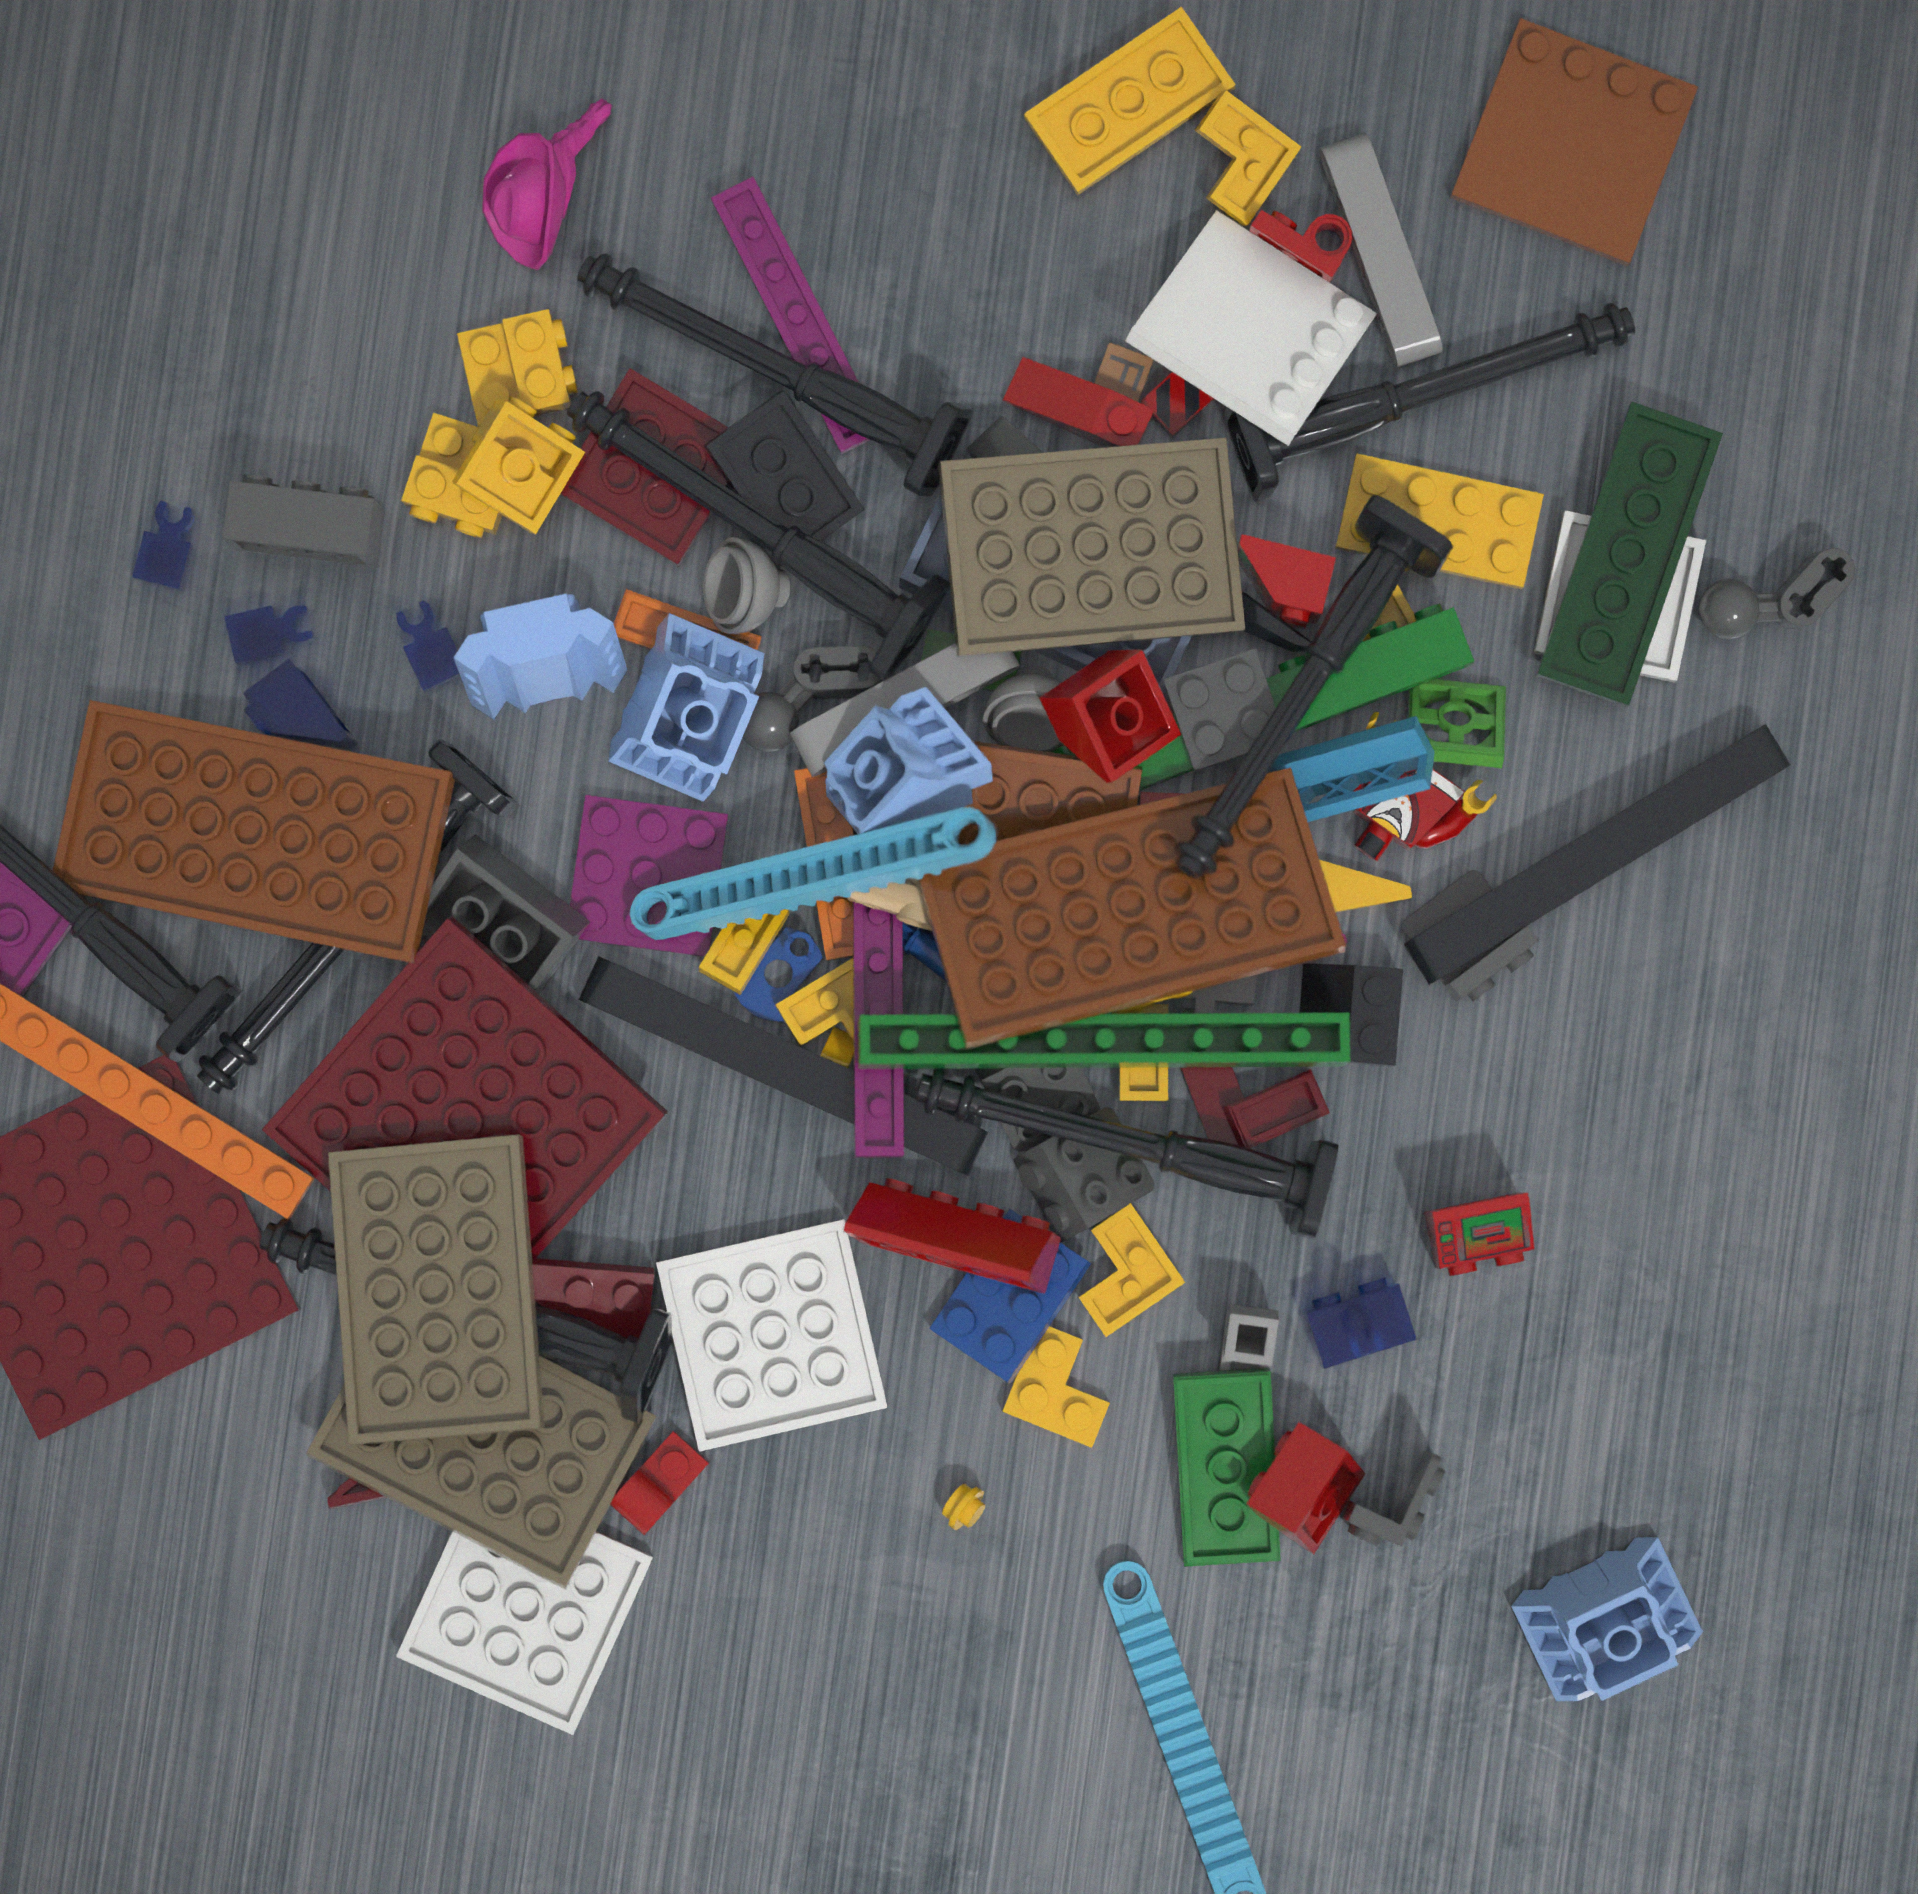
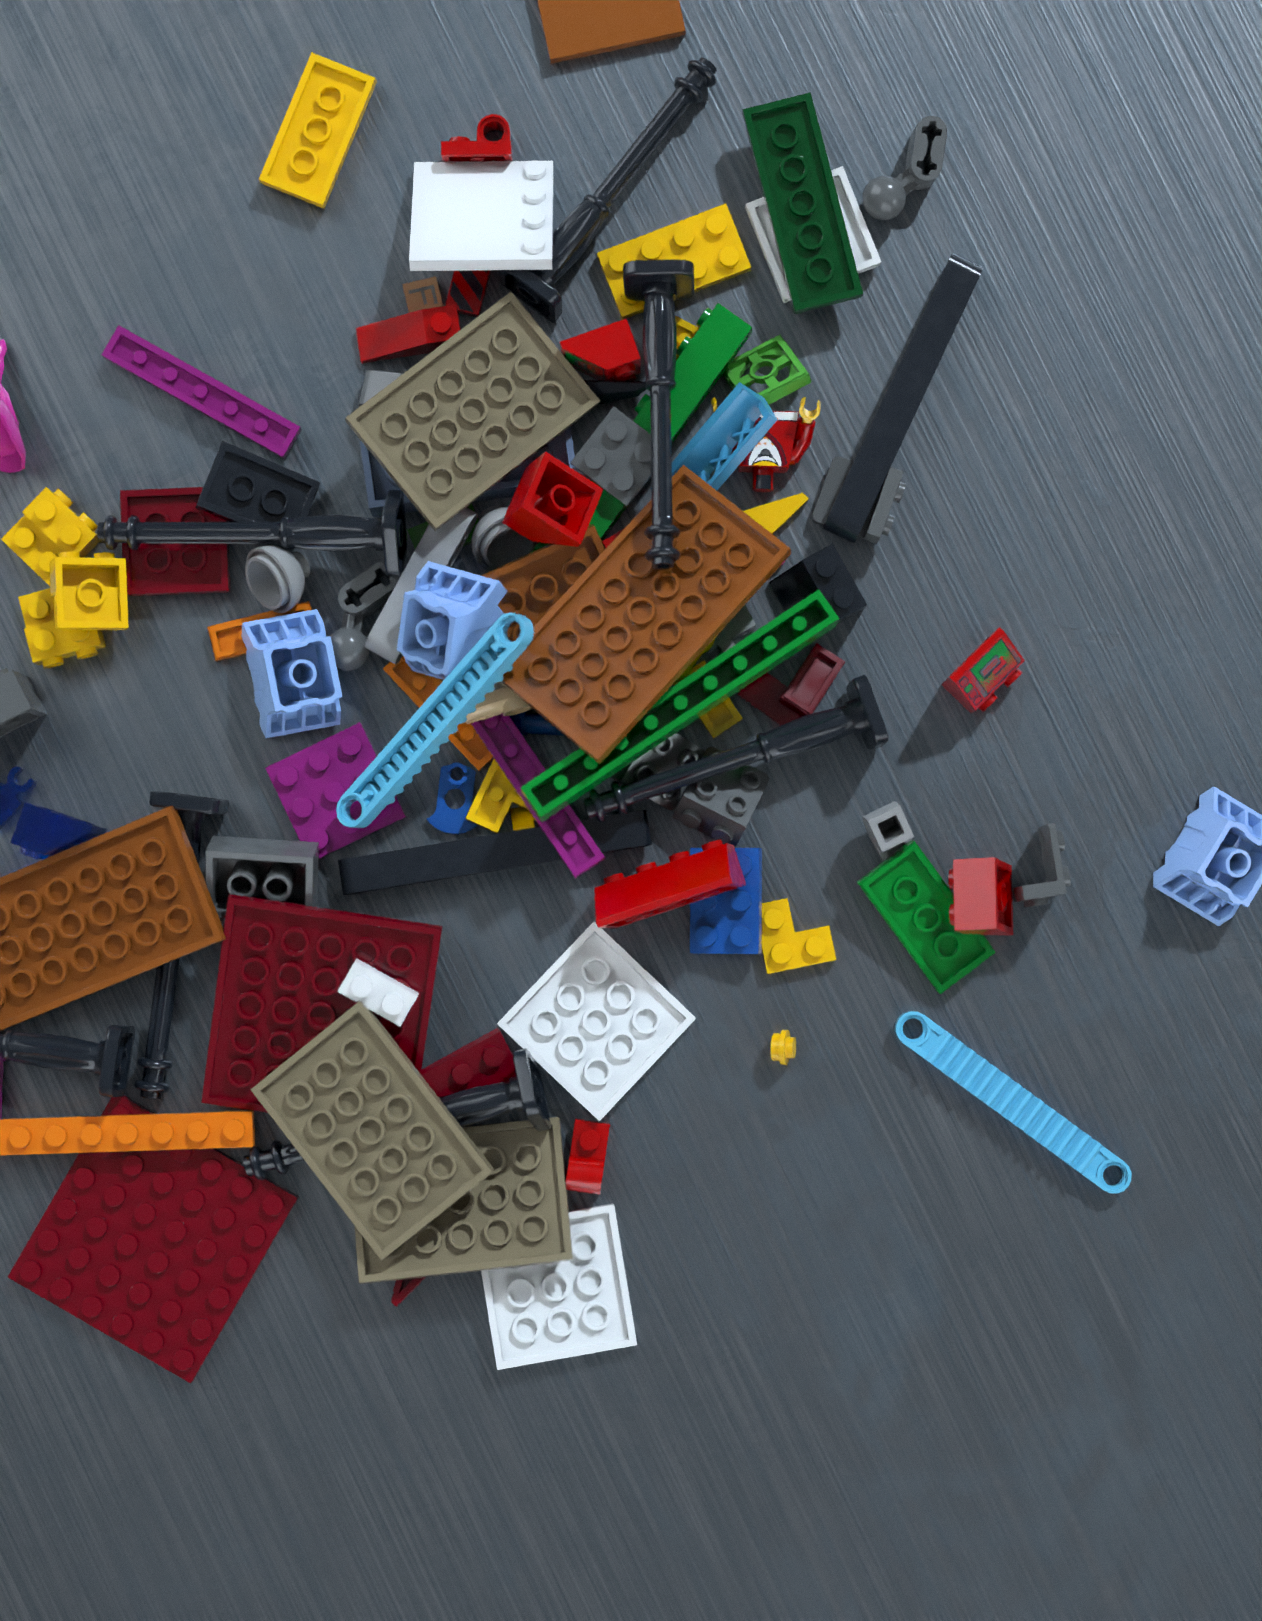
camera: 35 degrees left, 0 degrees up
clear blue plate [396,600,460,692] -> none
light blue slope [454,594,628,720] -> none
black piece [577,253,973,496] -> none
yellow plate [699,909,790,995] -> none
yellow plate [1078,1203,1185,1337] -> none
yellow plate [1195,90,1301,226] -> none
clear blue brick [1304,1277,1417,1369] -> none
light grey beam [1319,132,1443,368] -> none
none -> white plate [338,958,419,1026]

